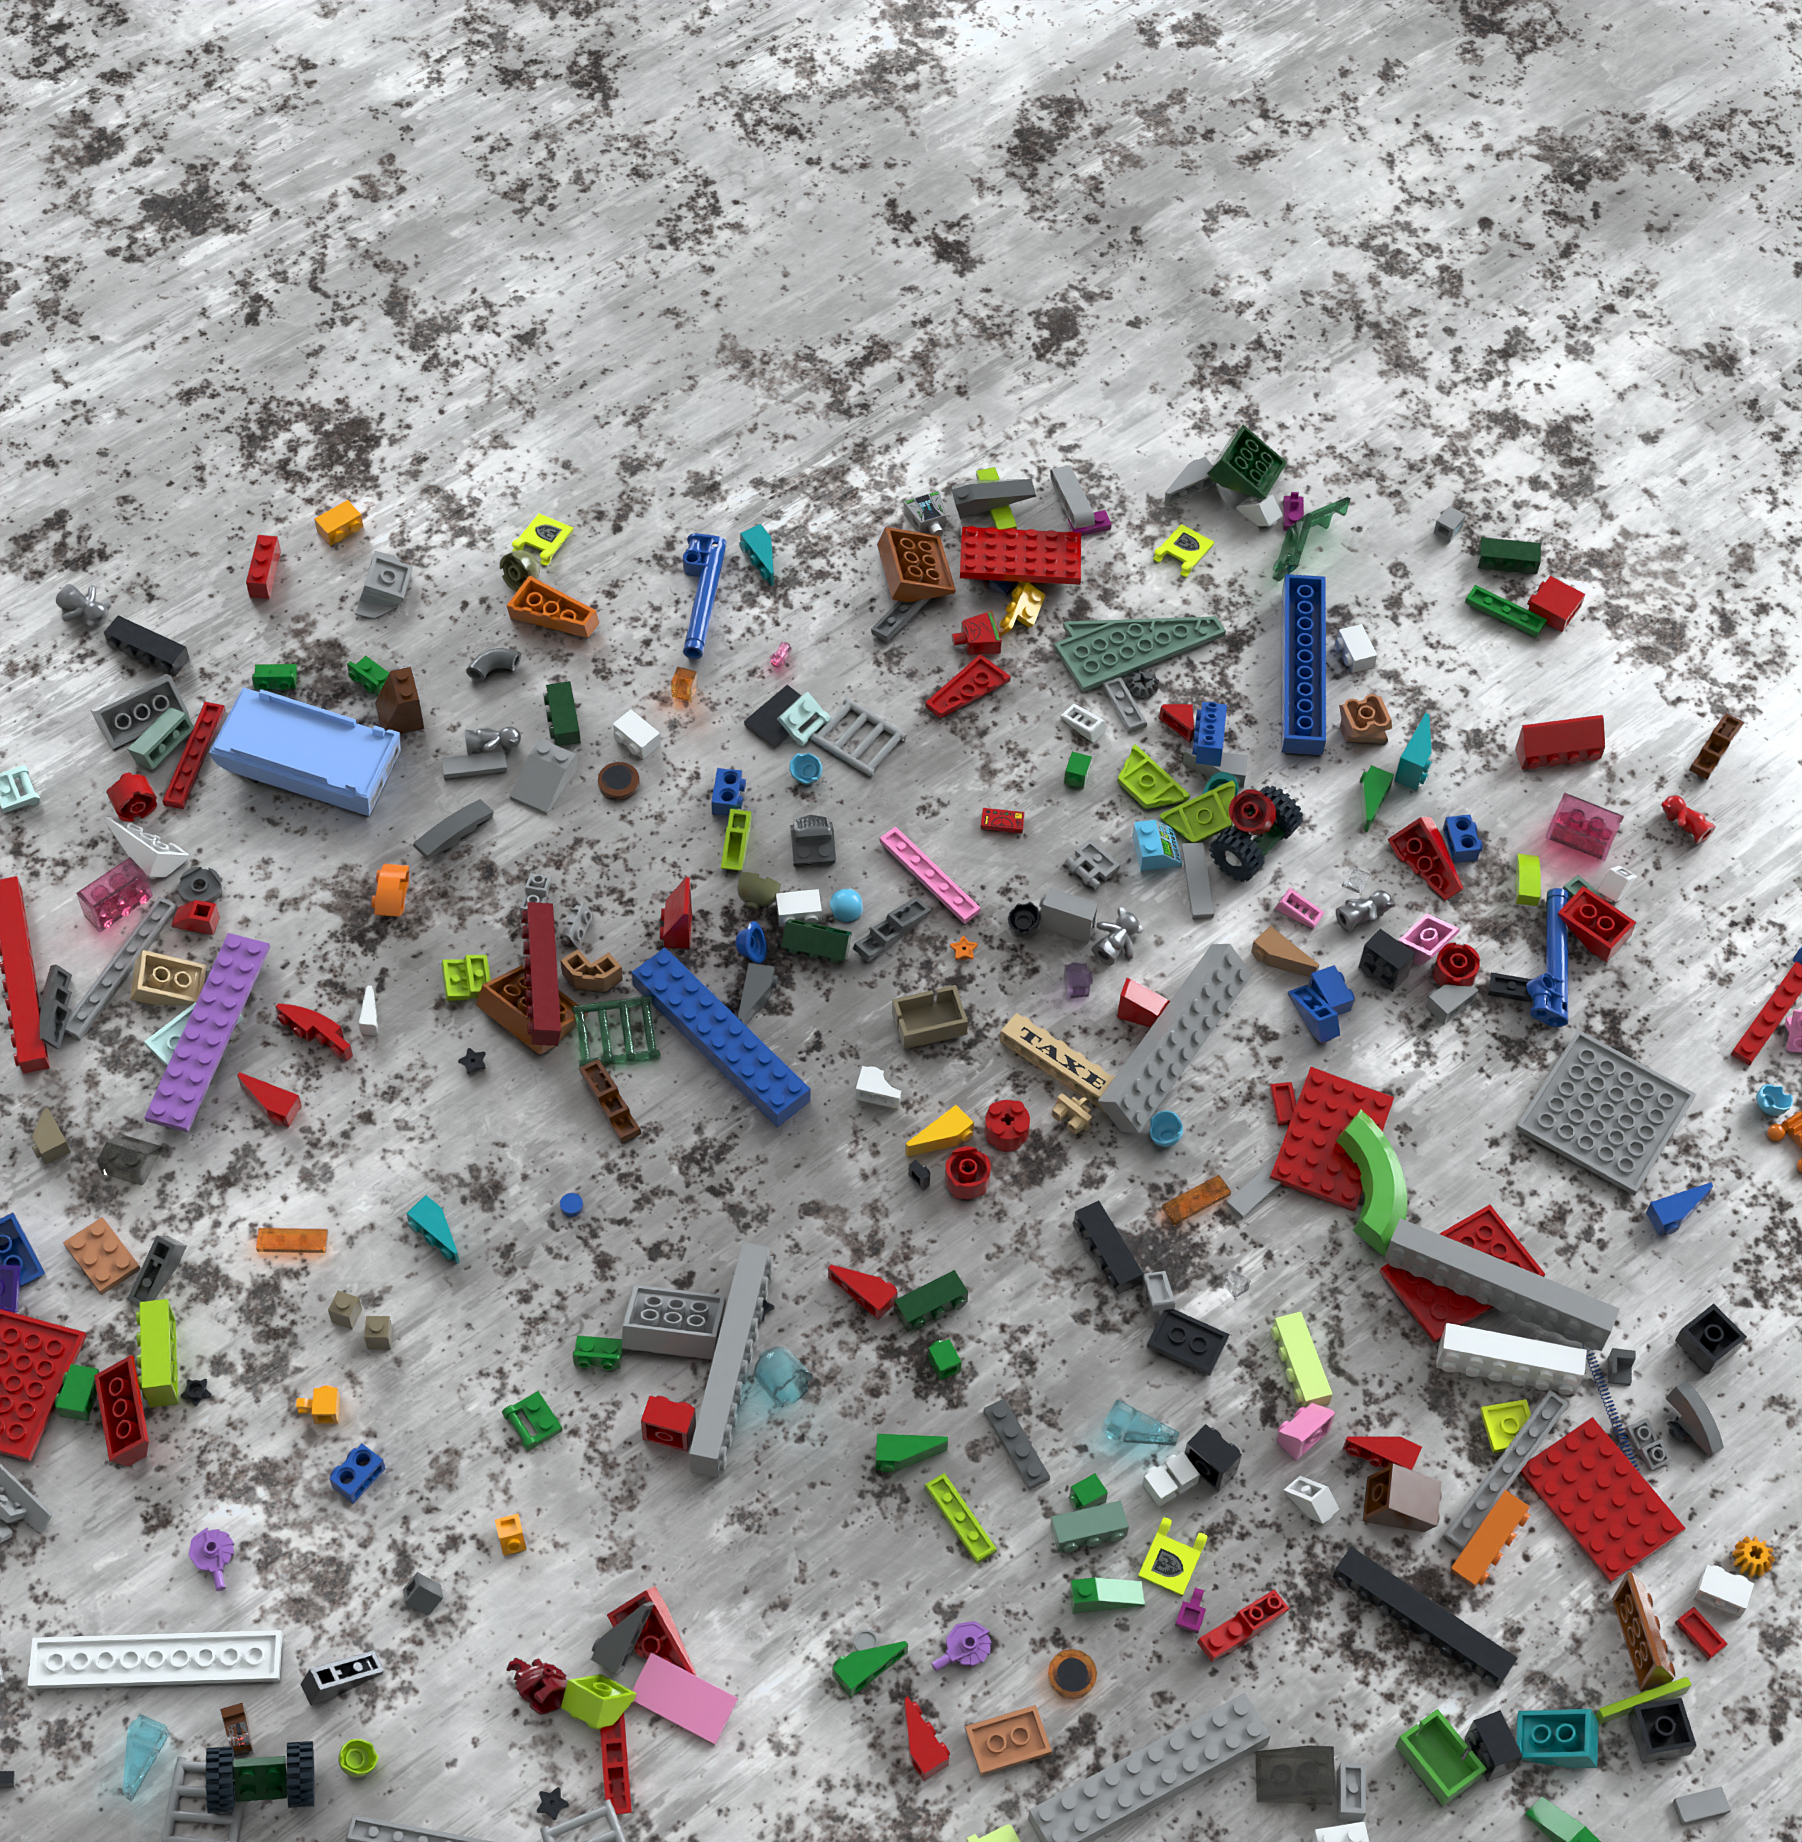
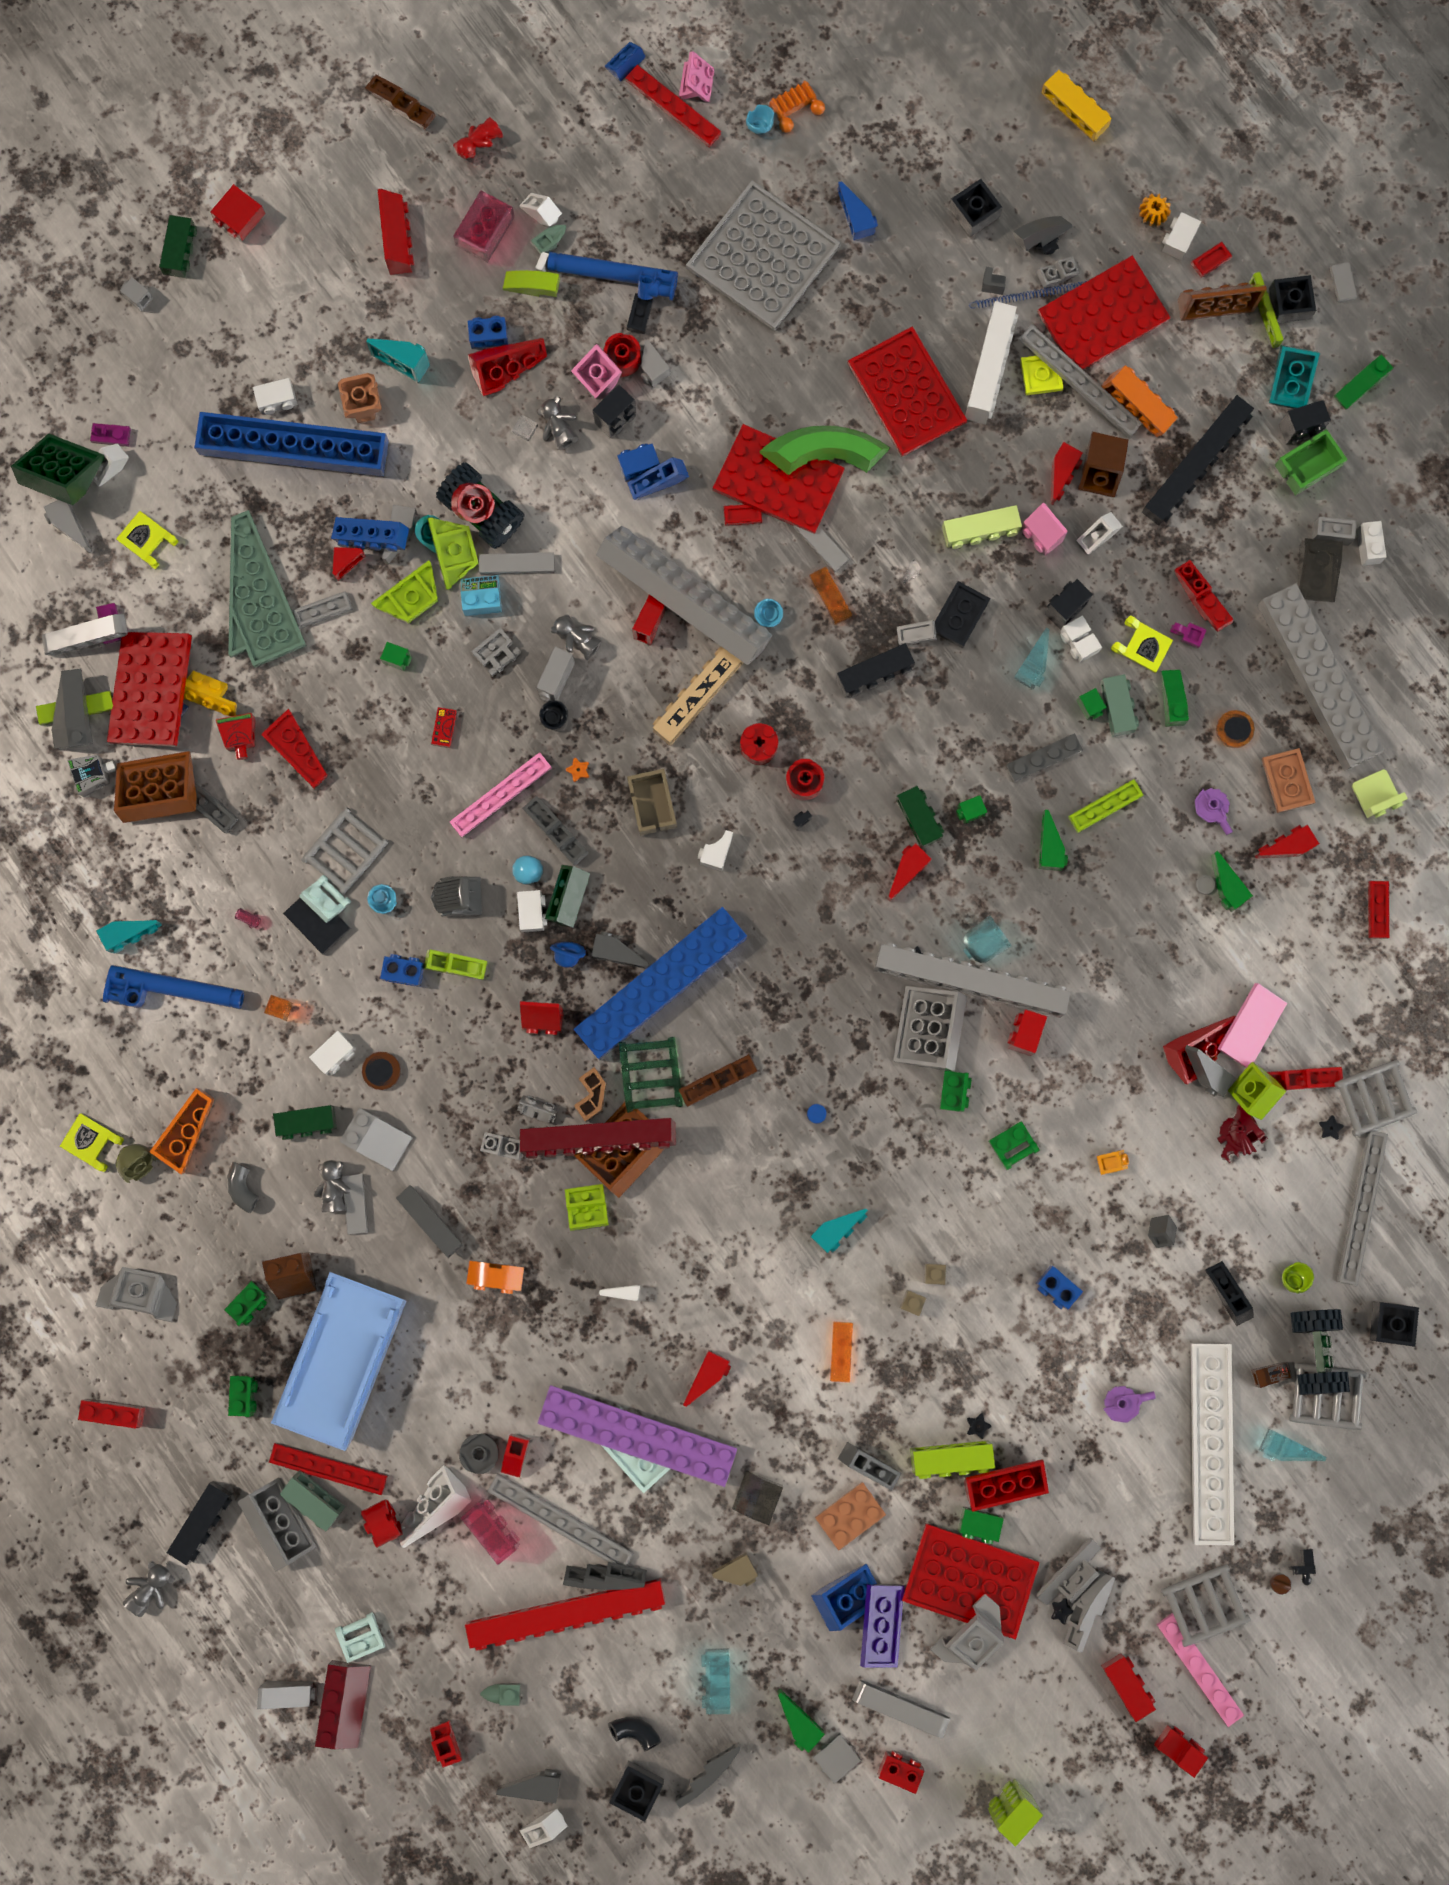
camera: 85 degrees left, 25 degrees up
tan slope [130,950,207,1005] -> none
red slope [275,1003,353,1062] -> none
light orange brick [296,1385,340,1424] -> none
light orange brick [314,500,364,546] -> none
black plate [458,1048,486,1074] -> none
olive cylinder [737,872,781,910] -> none
yellow slope [905,1105,974,1157] -> none
tan hips [1051,1093,1092,1135] -> none
white slope [1060,704,1106,743] -> none
clear purple brick [1064,962,1093,998] -> none
dark grey gear [1126,669,1159,698] -> none
medium nougat slope [1251,926,1320,977] -> none
clear green windscreen [1272,497,1351,582] -> none
bright pink slope [1275,888,1325,929] -> none
green slope [1359,765,1394,832] -> none
light grey brick [1384,1218,1620,1351] -> none
green plate [1465,585,1547,638] -> none
red slope [1557,886,1636,963] -> none
none -> white tile [535,252,549,272]

